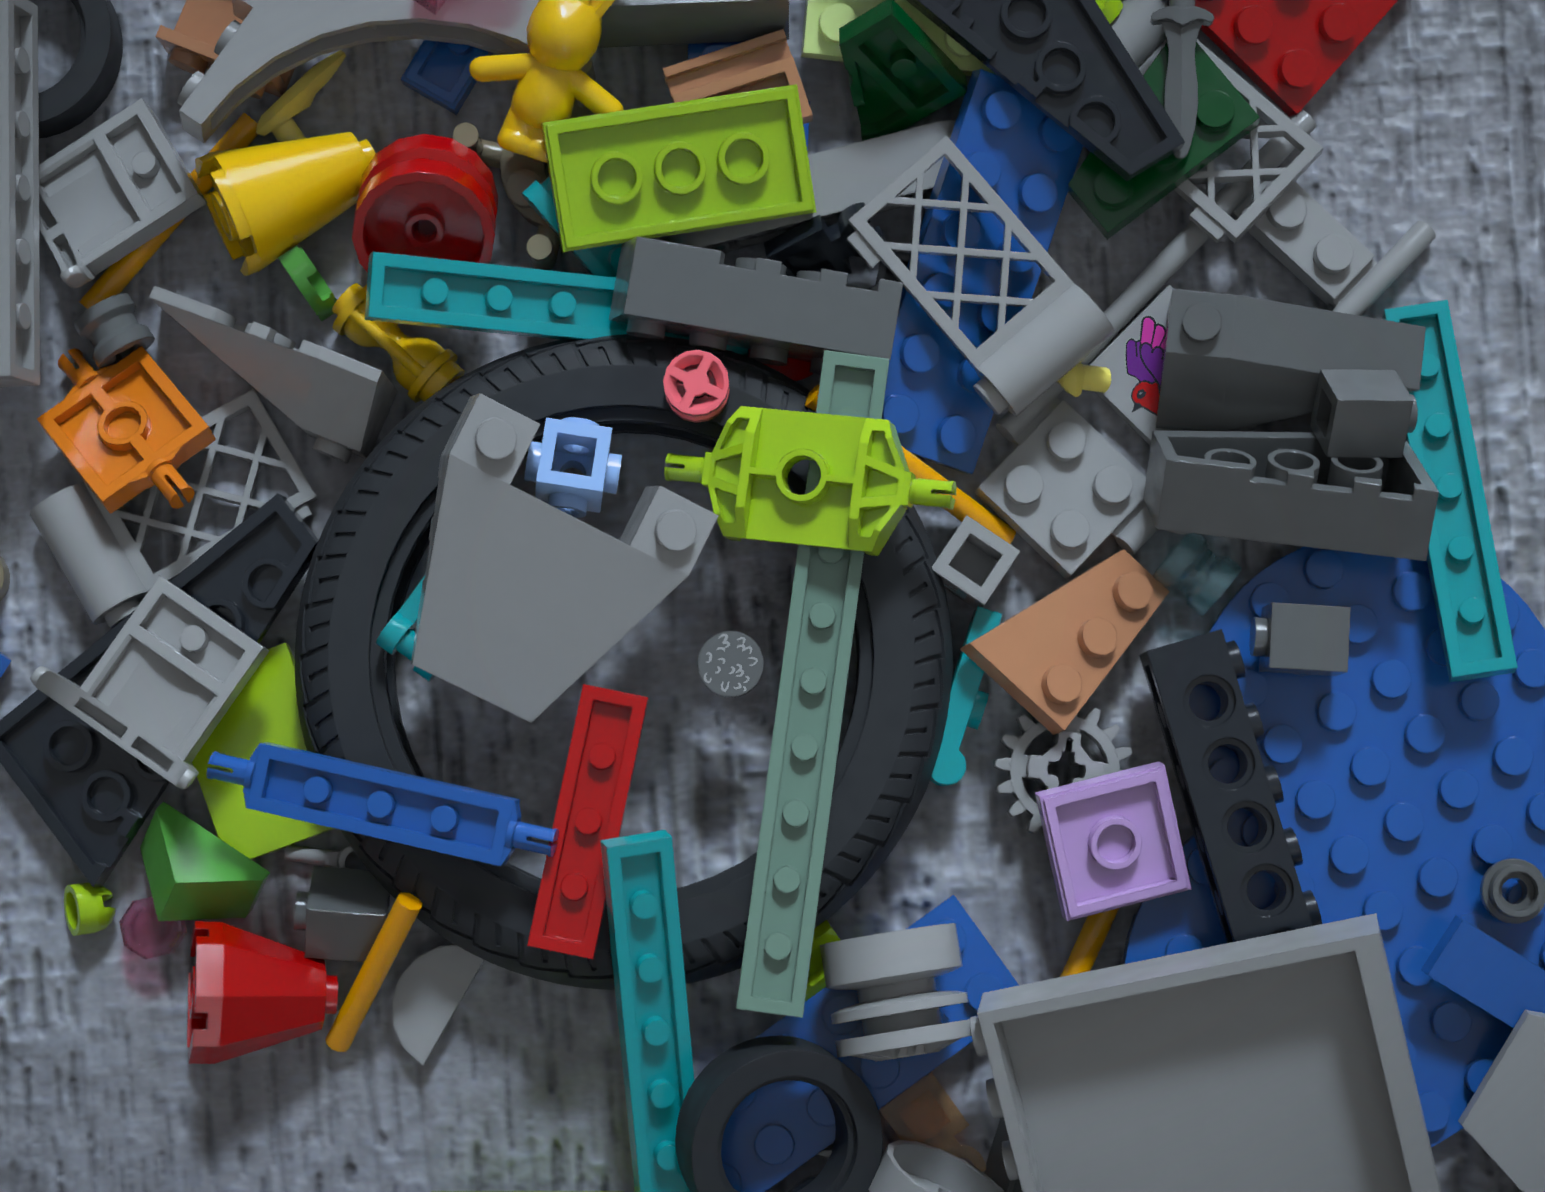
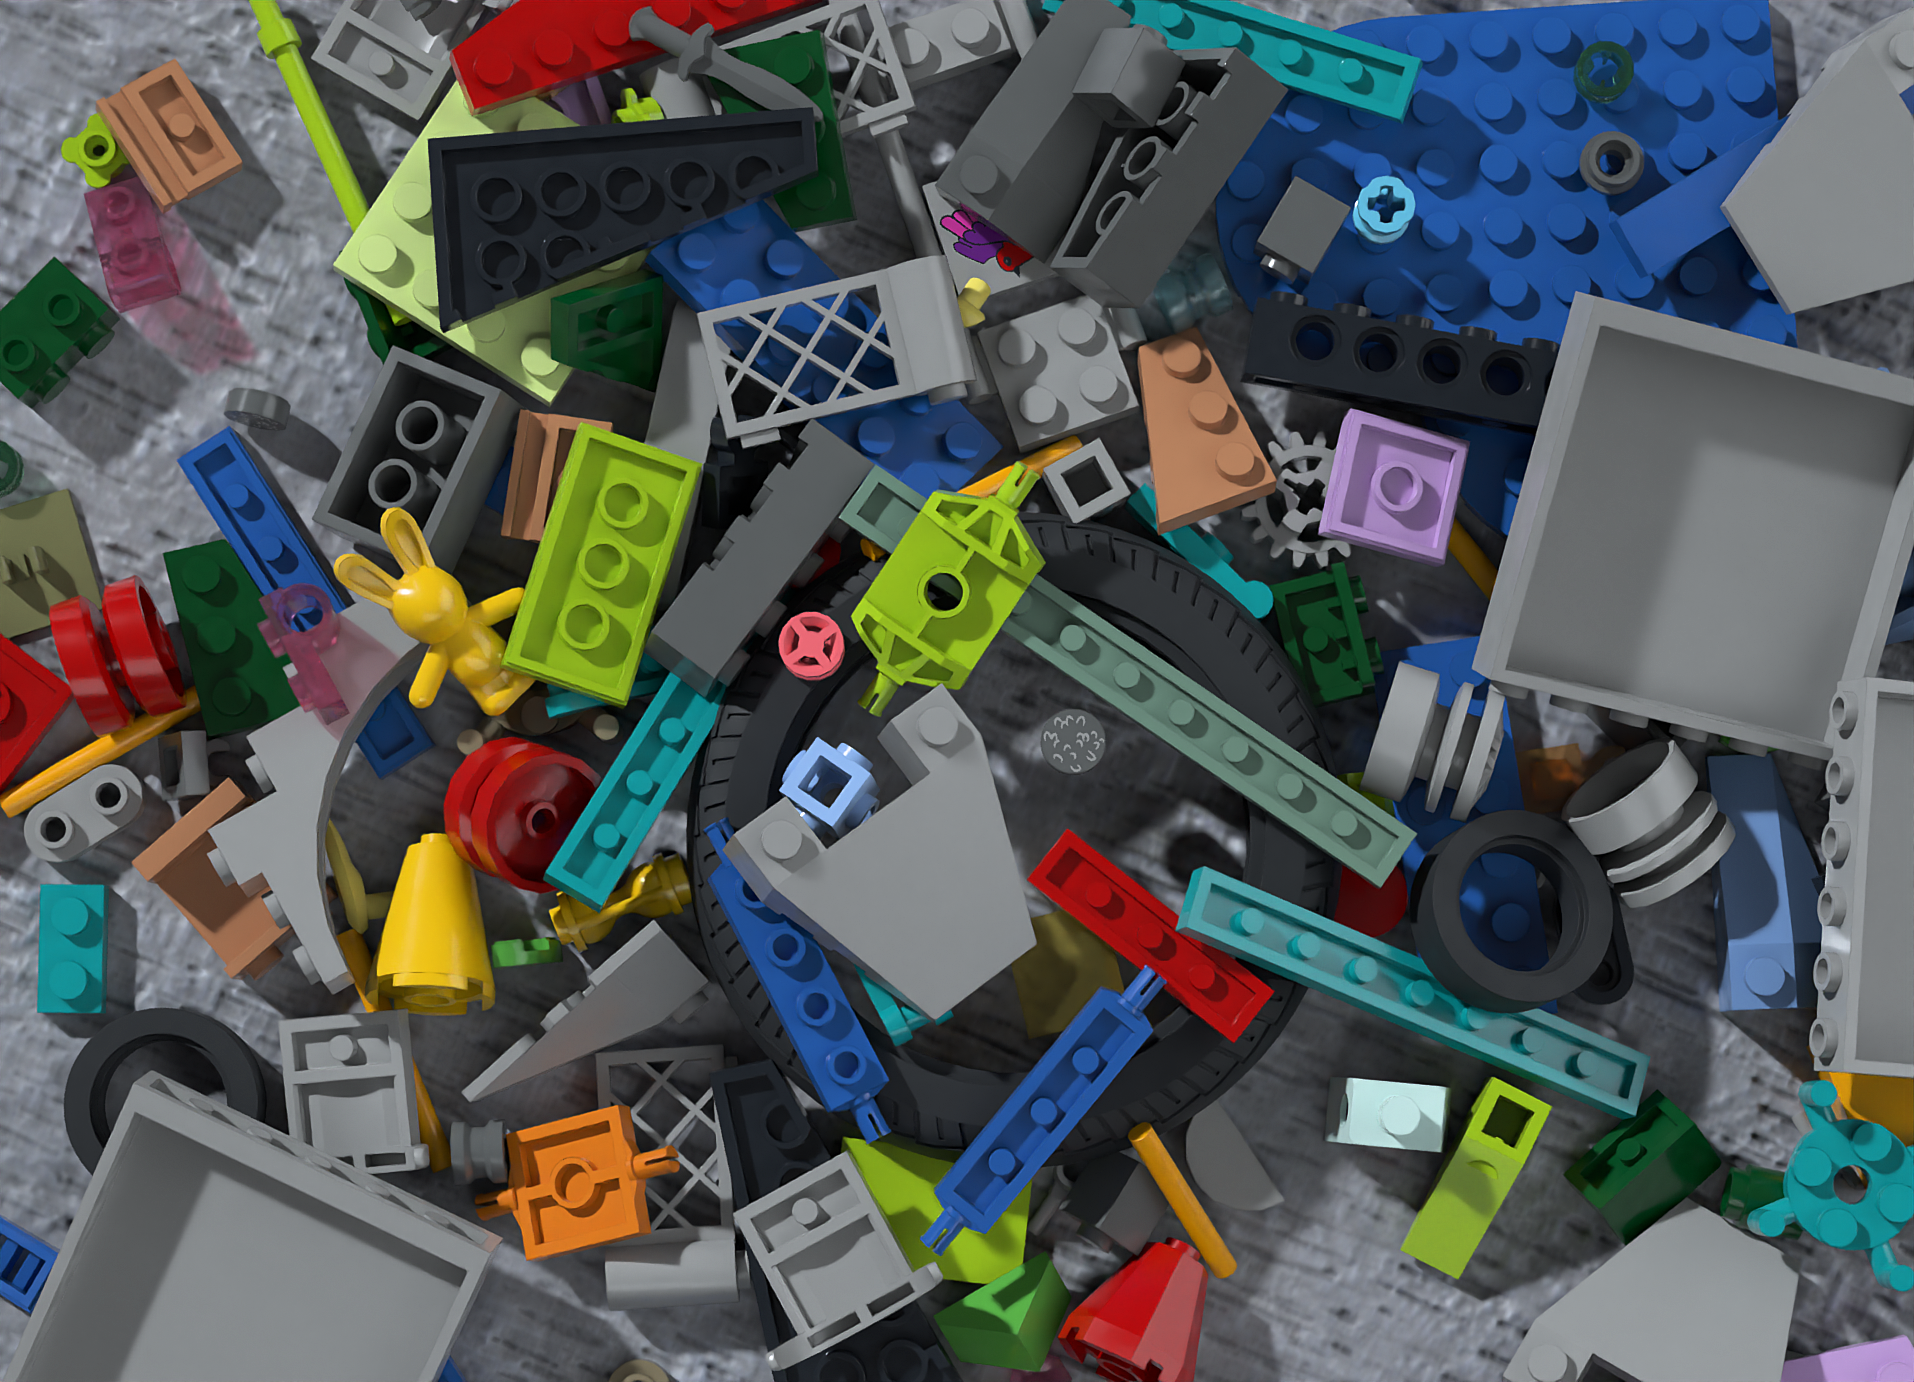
camera: 60 degrees left, 0 degrees up
none -> blue plate [704,817,892,1144]
none -> clear yellow piece [1010,910,1124,1039]
none -> dark green bracket [1269,561,1384,708]
none -> light aqua torso [1324,1077,1452,1153]
none -> red piece [1334,865,1408,937]
none -> medium azure bush [1352,176,1415,245]

